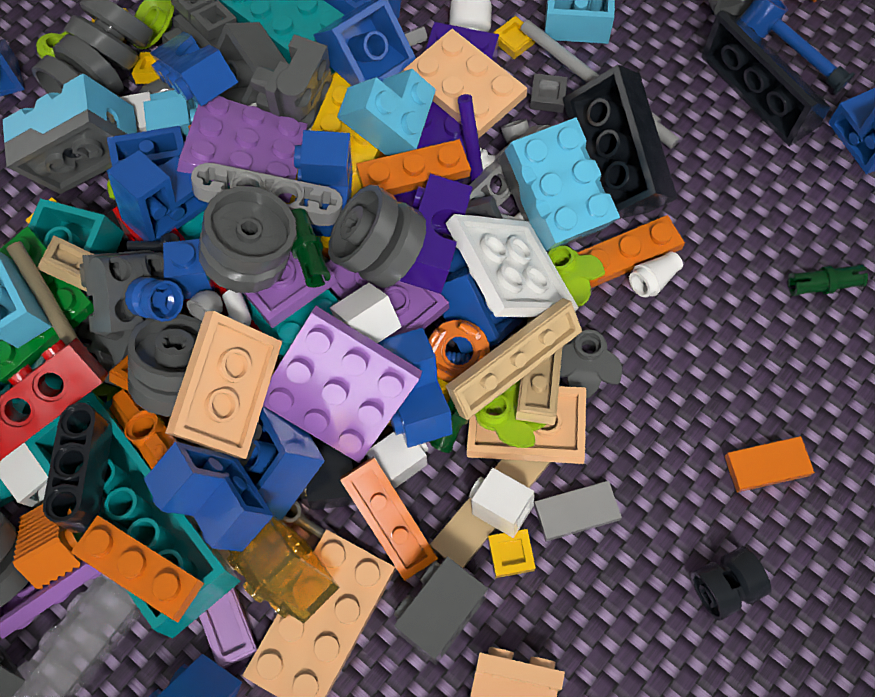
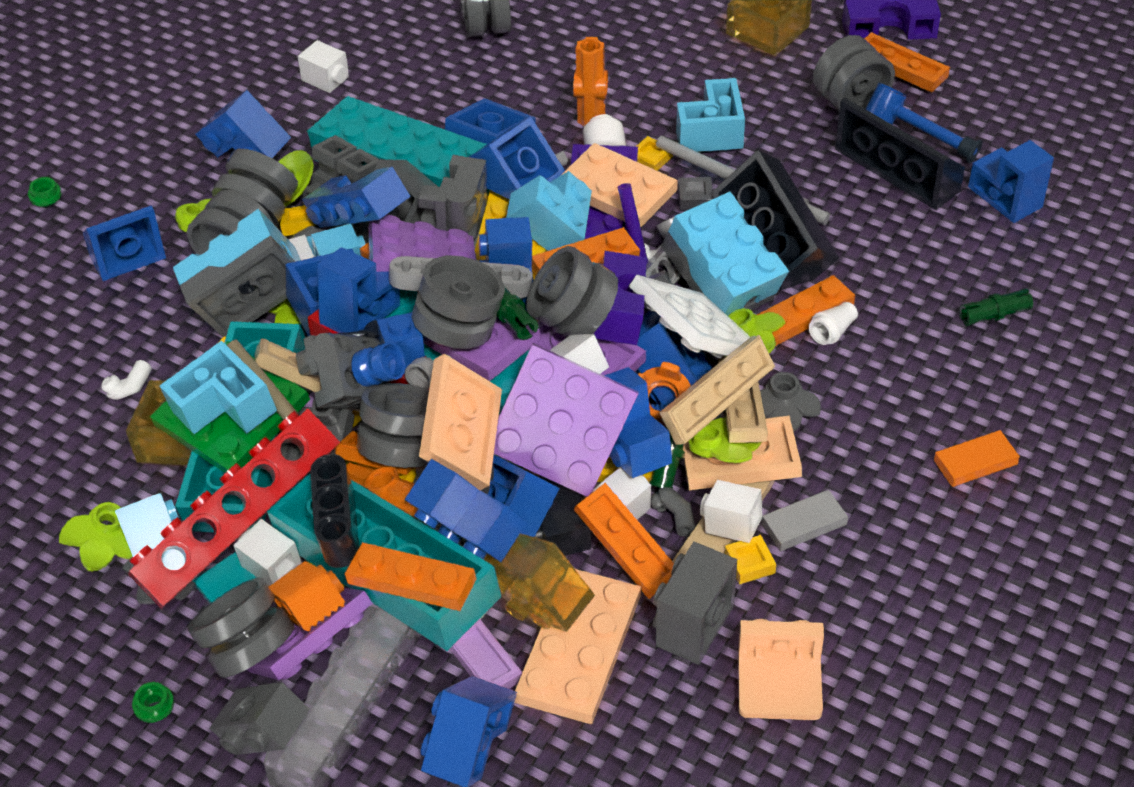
camera: 10 degrees left, 20 degrees down
black wheel [691,546,772,621] -> none
none -> dark grey arm [651,487,695,537]

